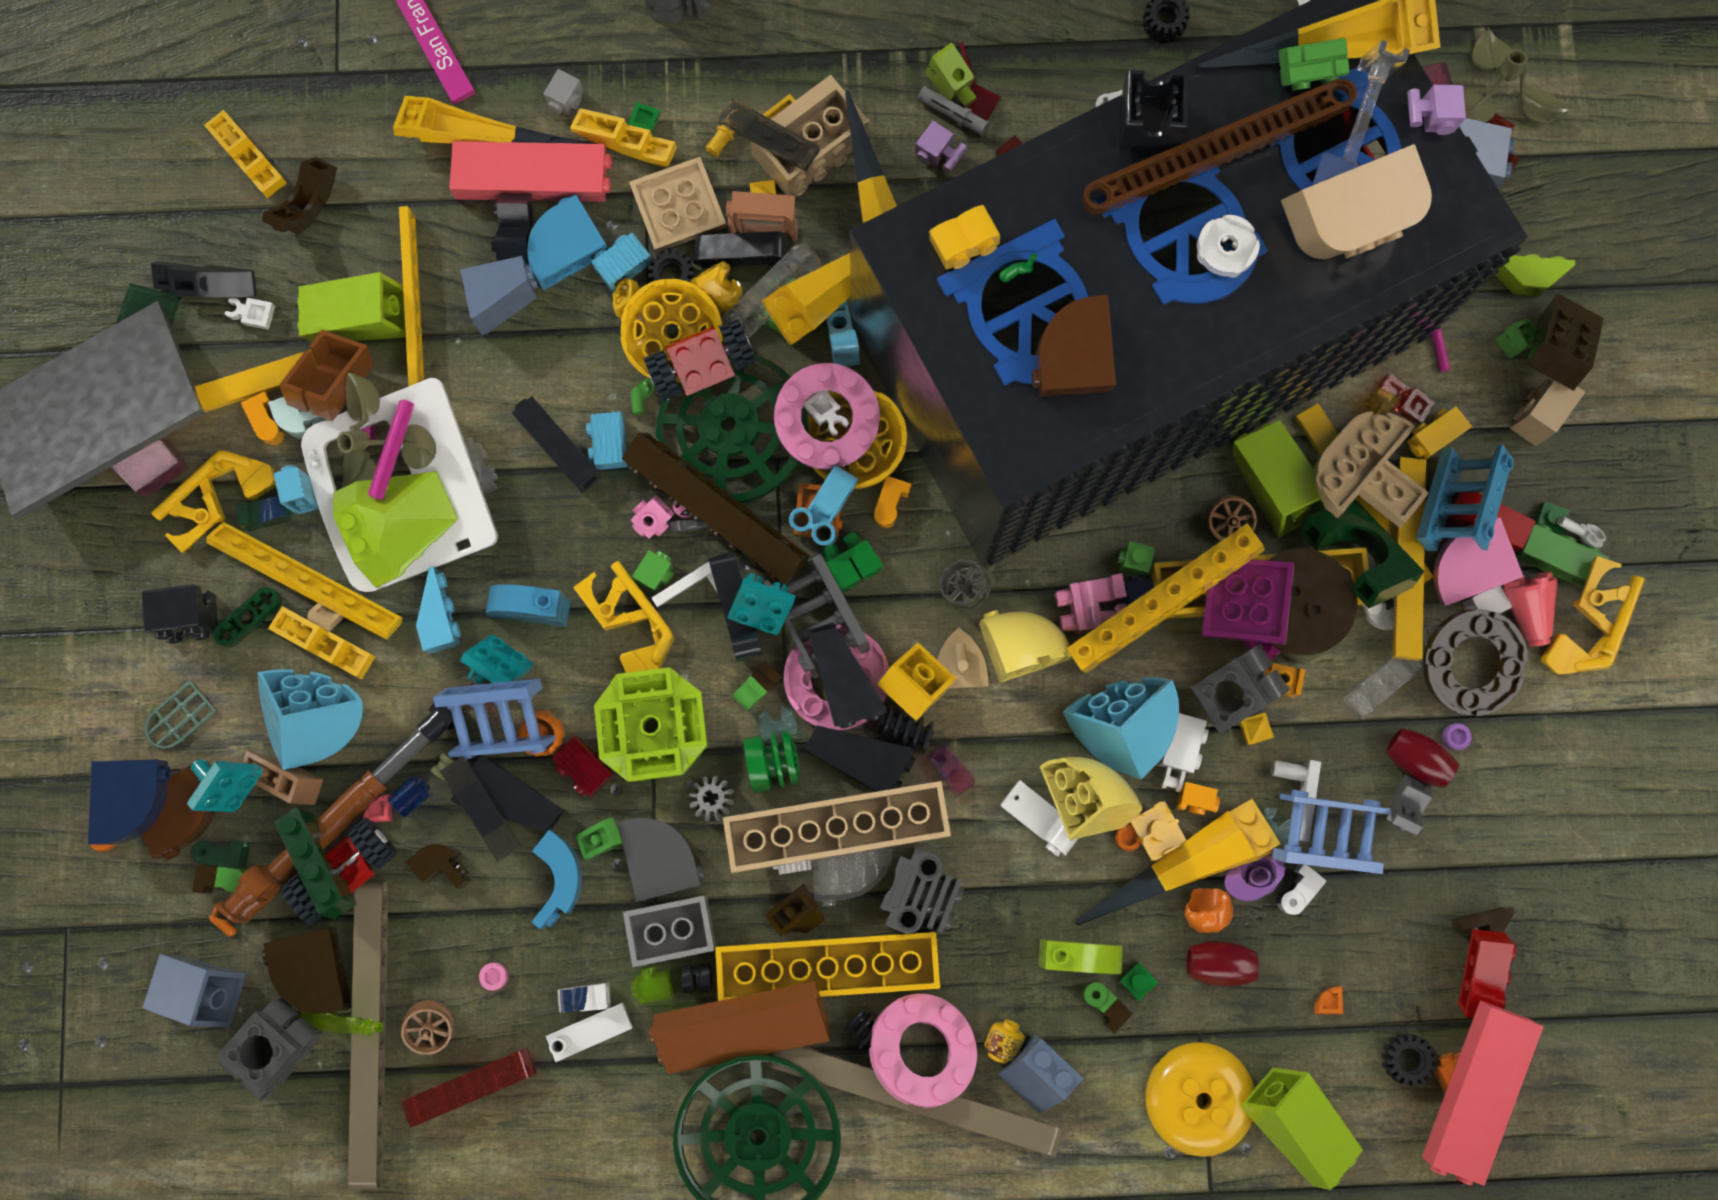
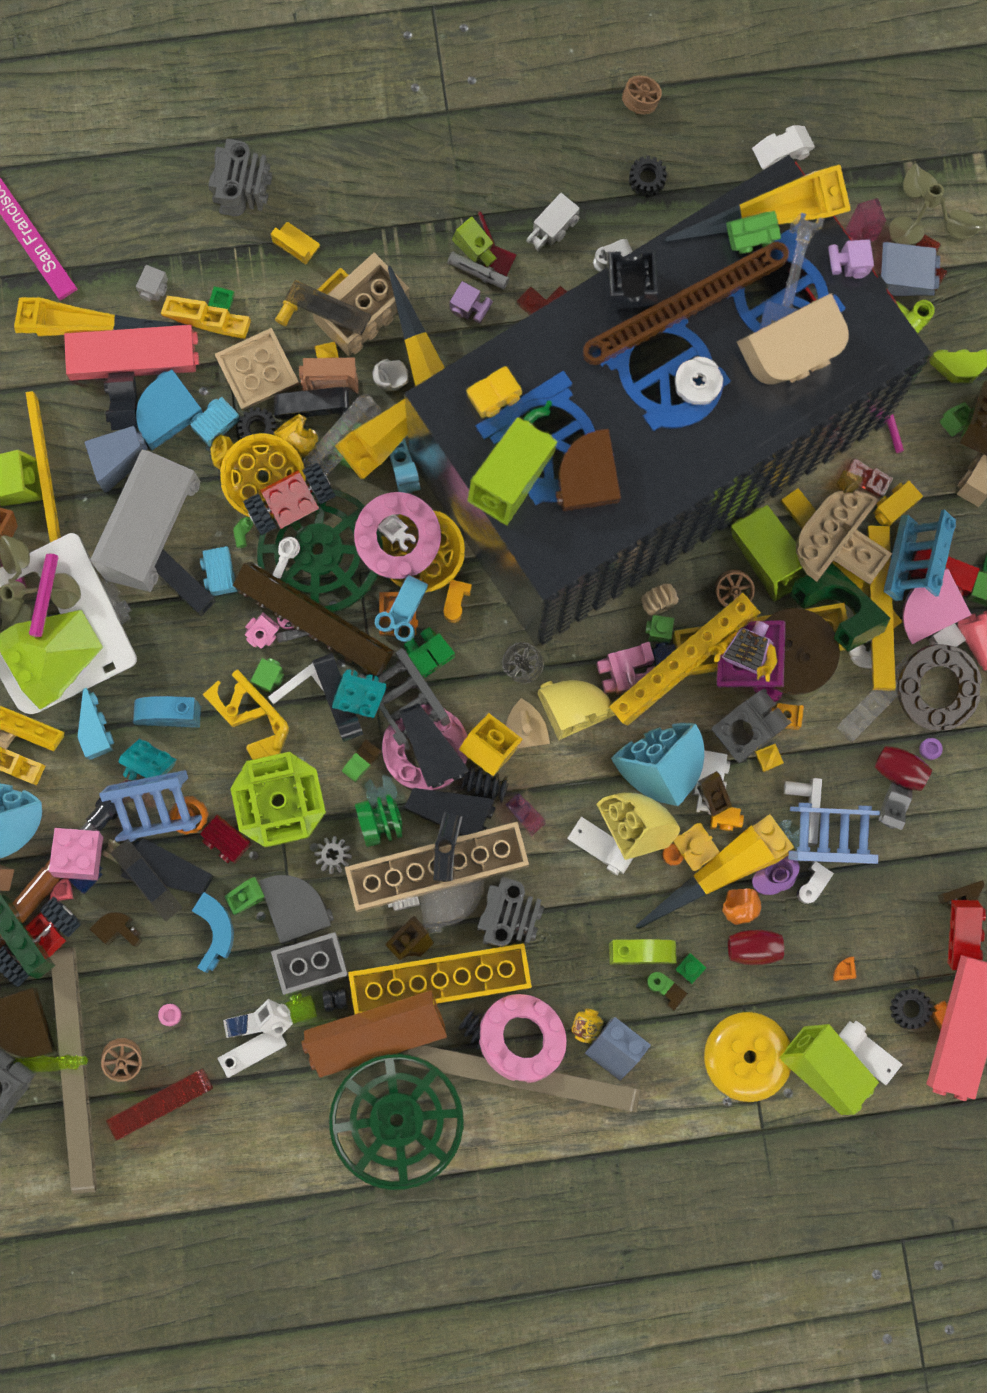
camera: 10 degrees left, 0 degrees up
none -> bright pink brick [49,828,103,880]
none -> light grey windscreen [90,450,201,592]
none -> white brick [254,999,293,1038]
none -> yellow panel [271,222,320,265]
none -> white plate [273,537,300,578]
none -> white hair [372,359,409,392]
none -> black piece [433,812,463,882]
none -> lime slope [467,417,557,525]
none -> white brick [526,193,580,251]
none -> tan gear [641,584,679,616]
none -> dark brown slope [697,771,732,817]
none -> torso [707,621,777,682]
none -> white door [839,1021,903,1085]

